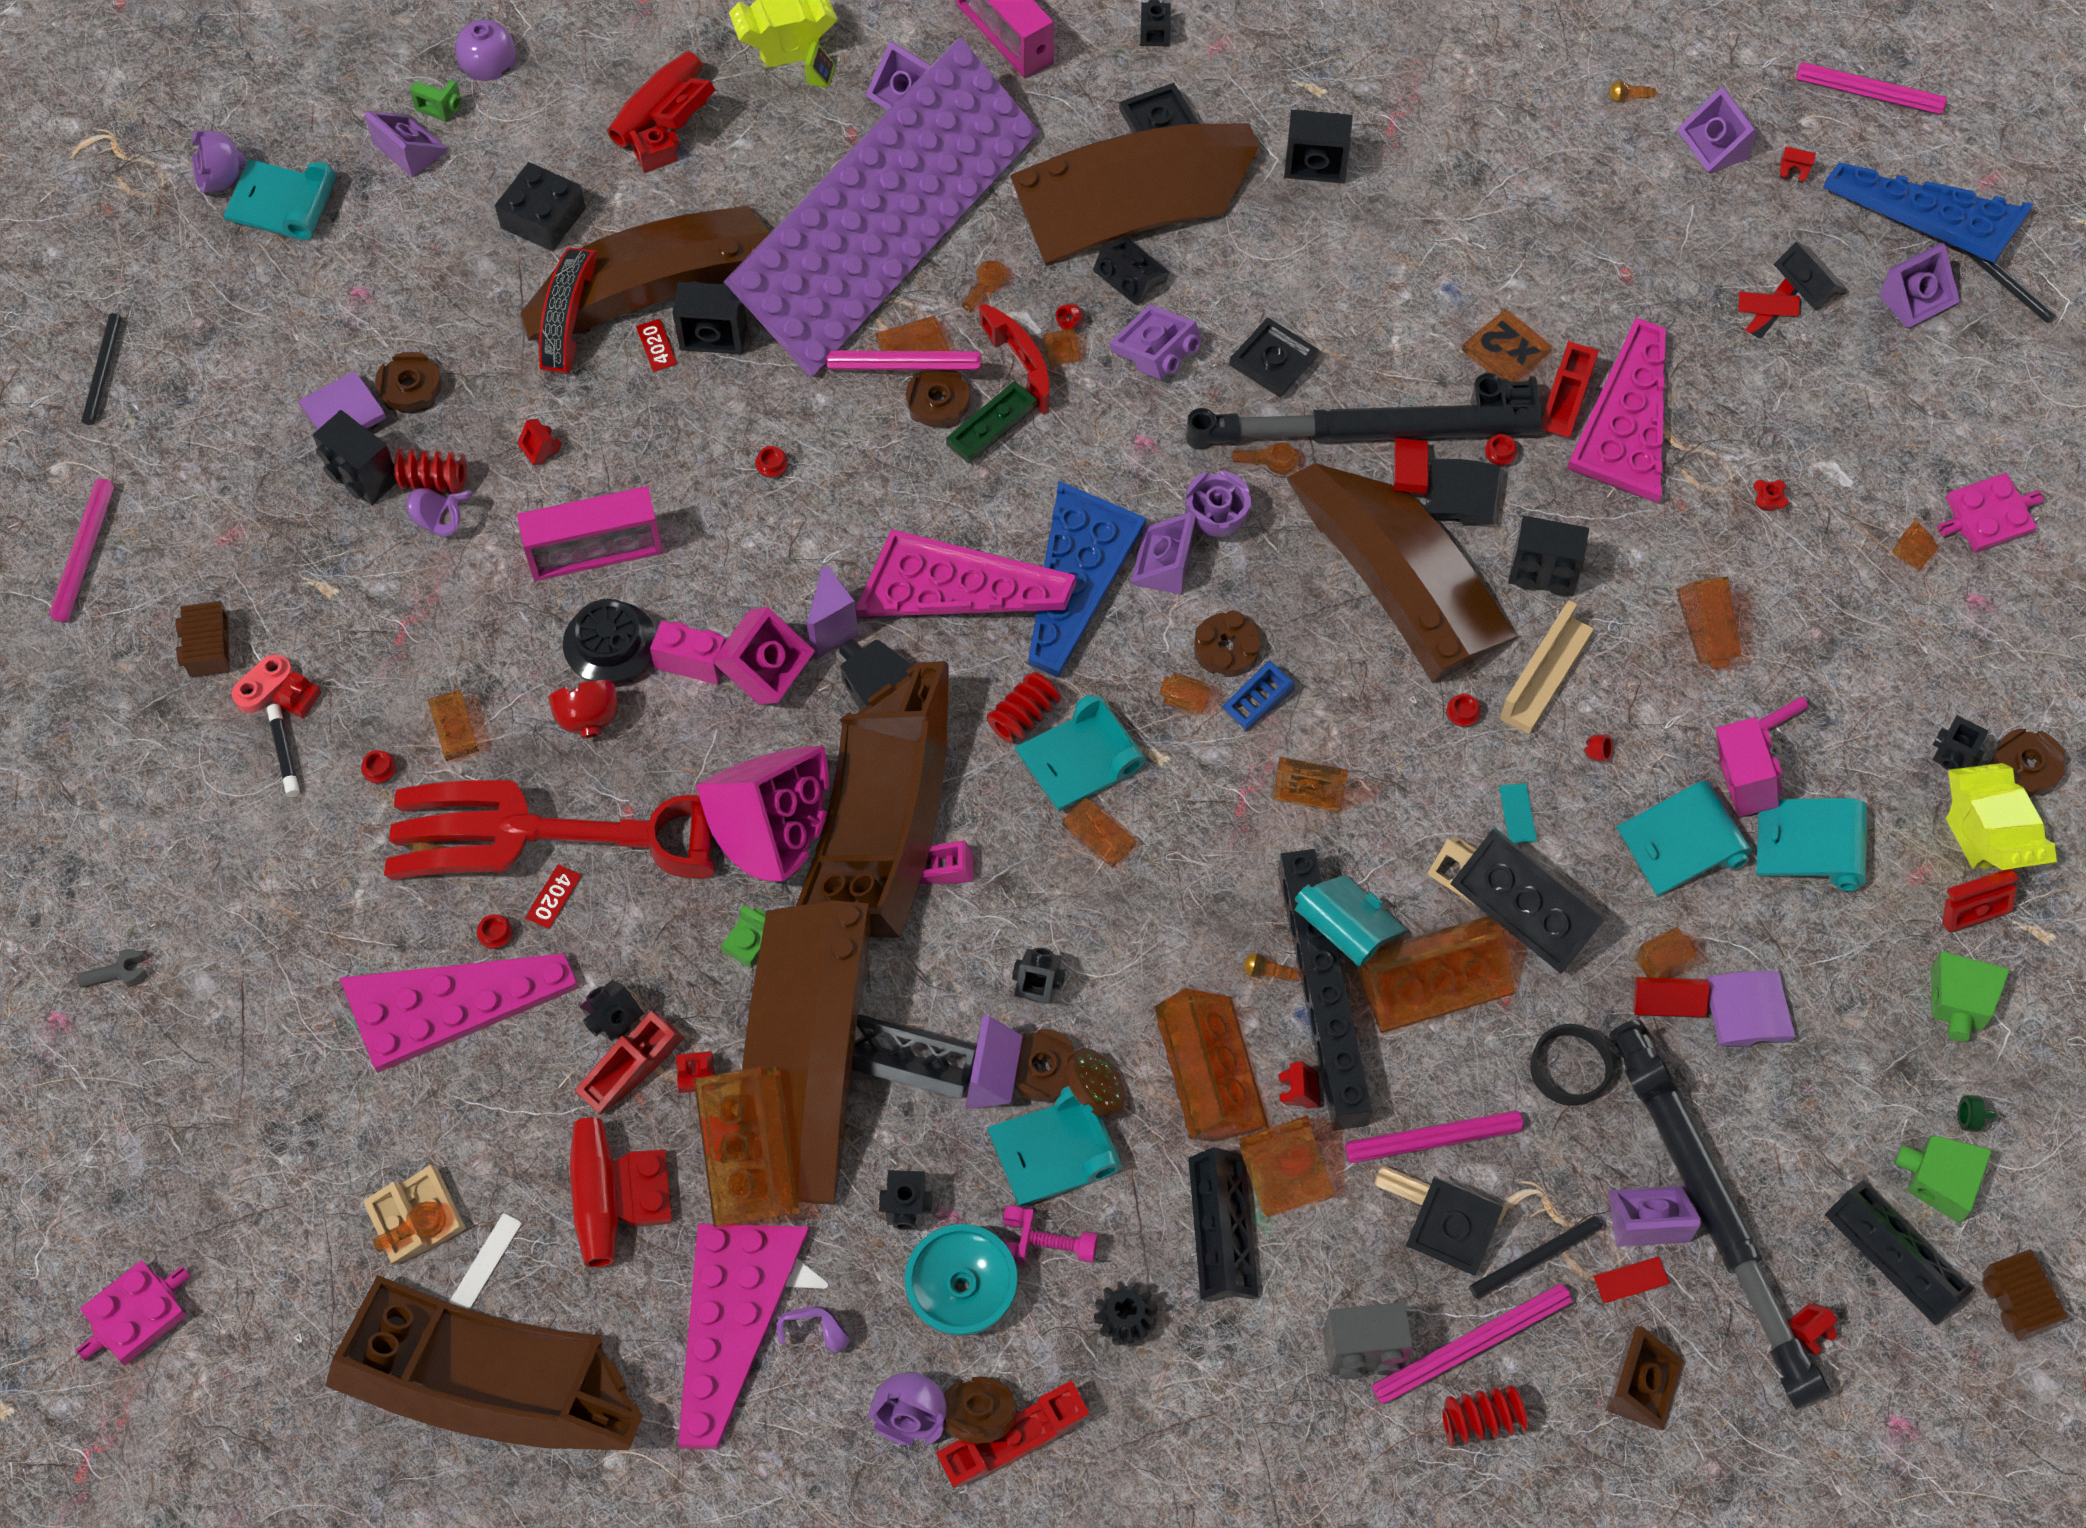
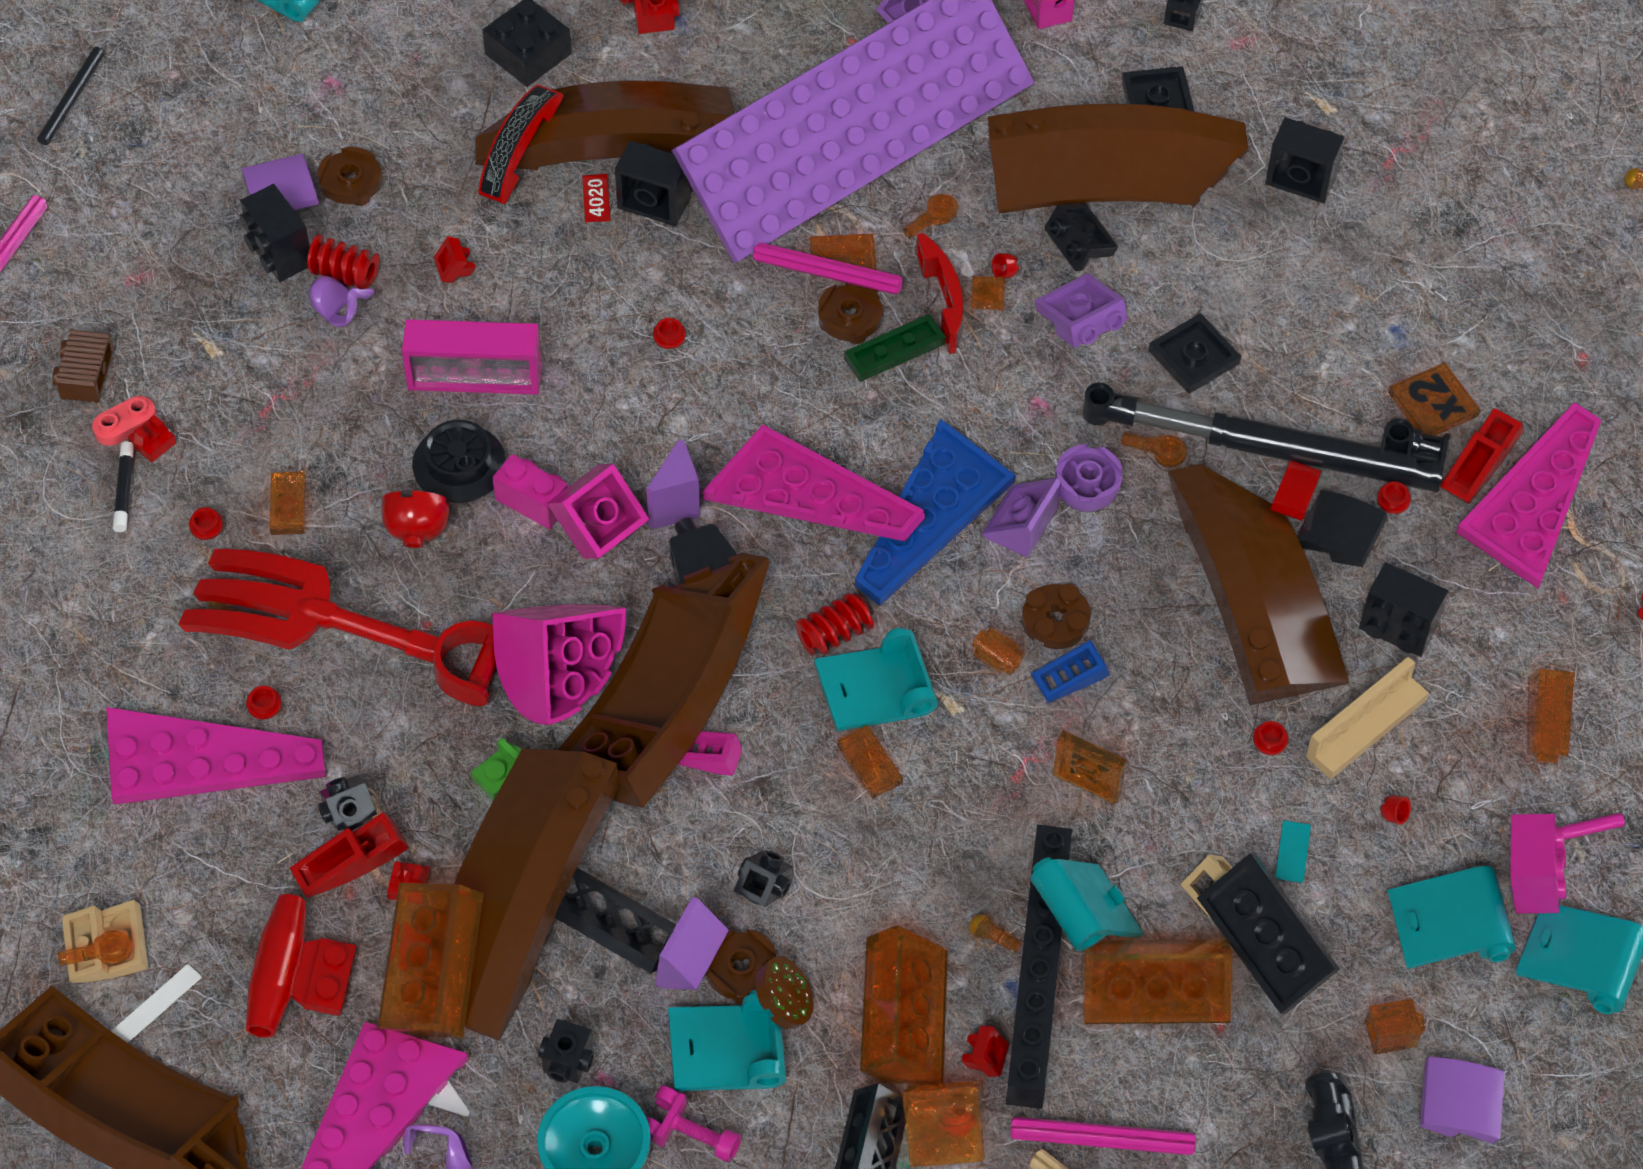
camera: 15 degrees right, 5 degrees down
red sticker [525,864,582,929] -> none
black tyre [1530,1024,1613,1106] -> none
red tile [1632,977,1710,1017] -> none

